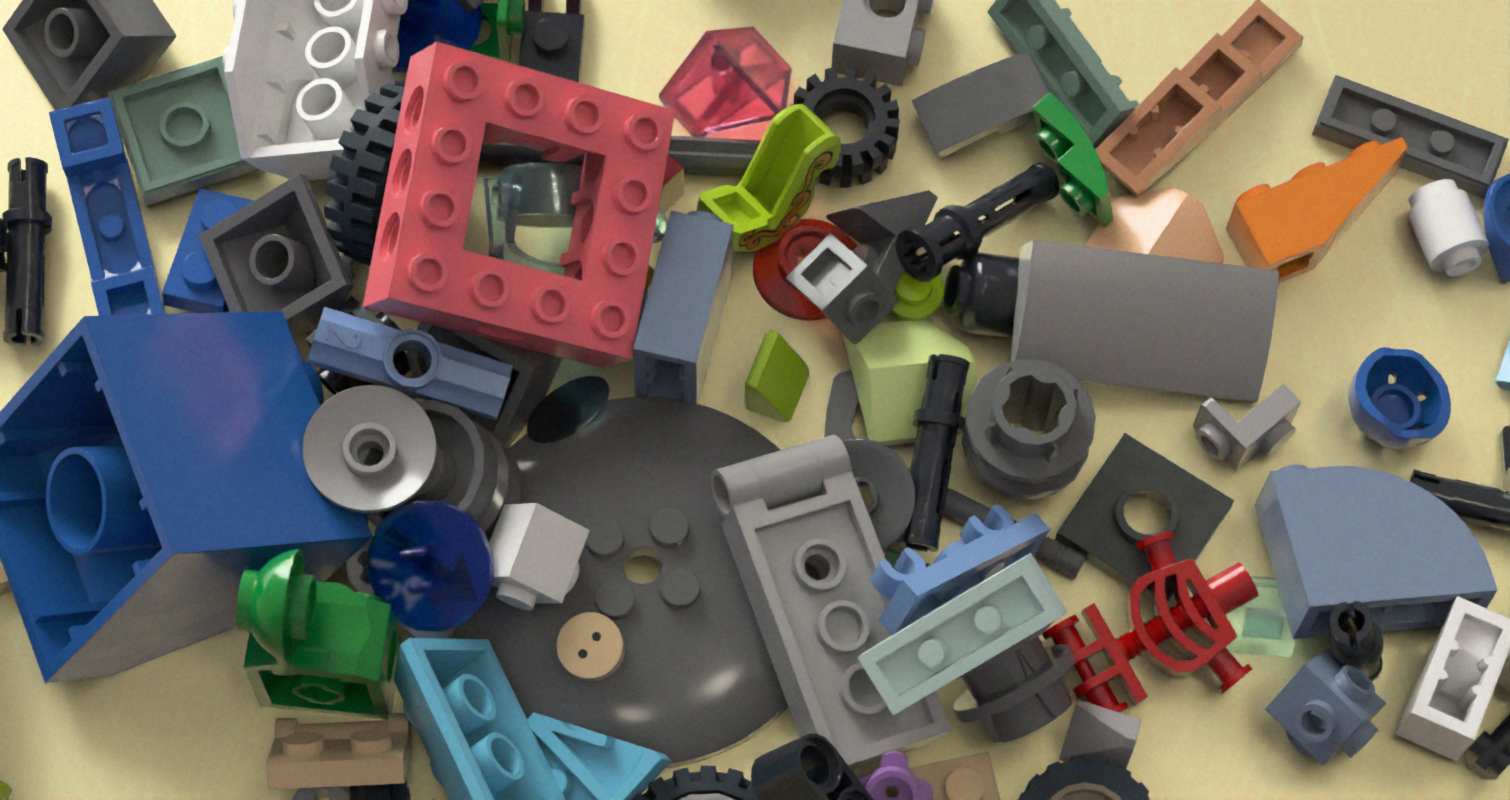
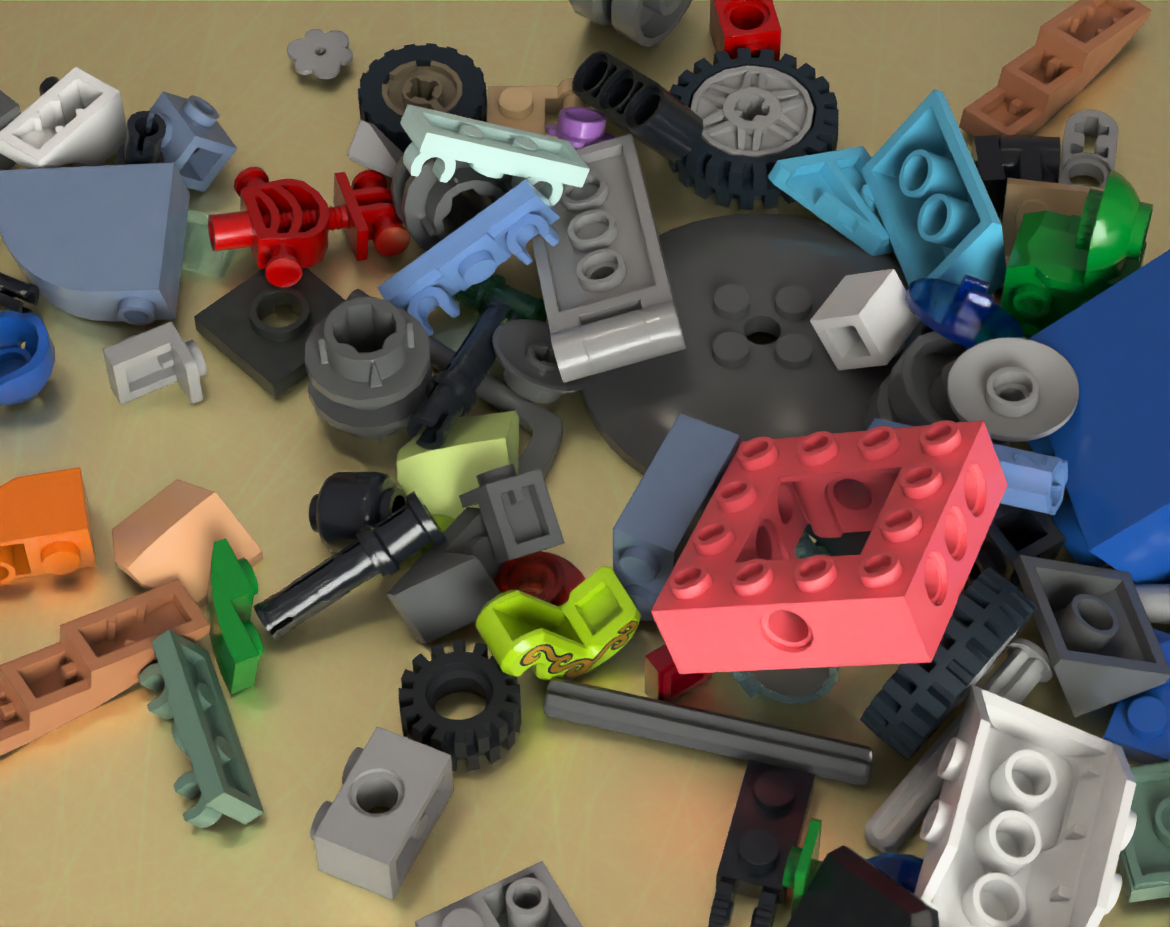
camera: 165 degrees left, 15 degrees down
tan tile [557,612,625,681] -> none
clear pink slope [659,26,792,137] -> none
lime slope [744,330,809,422] -> none
dark grey slope [912,51,1049,159] -> none
light grey slope [1011,239,1279,403] -> none

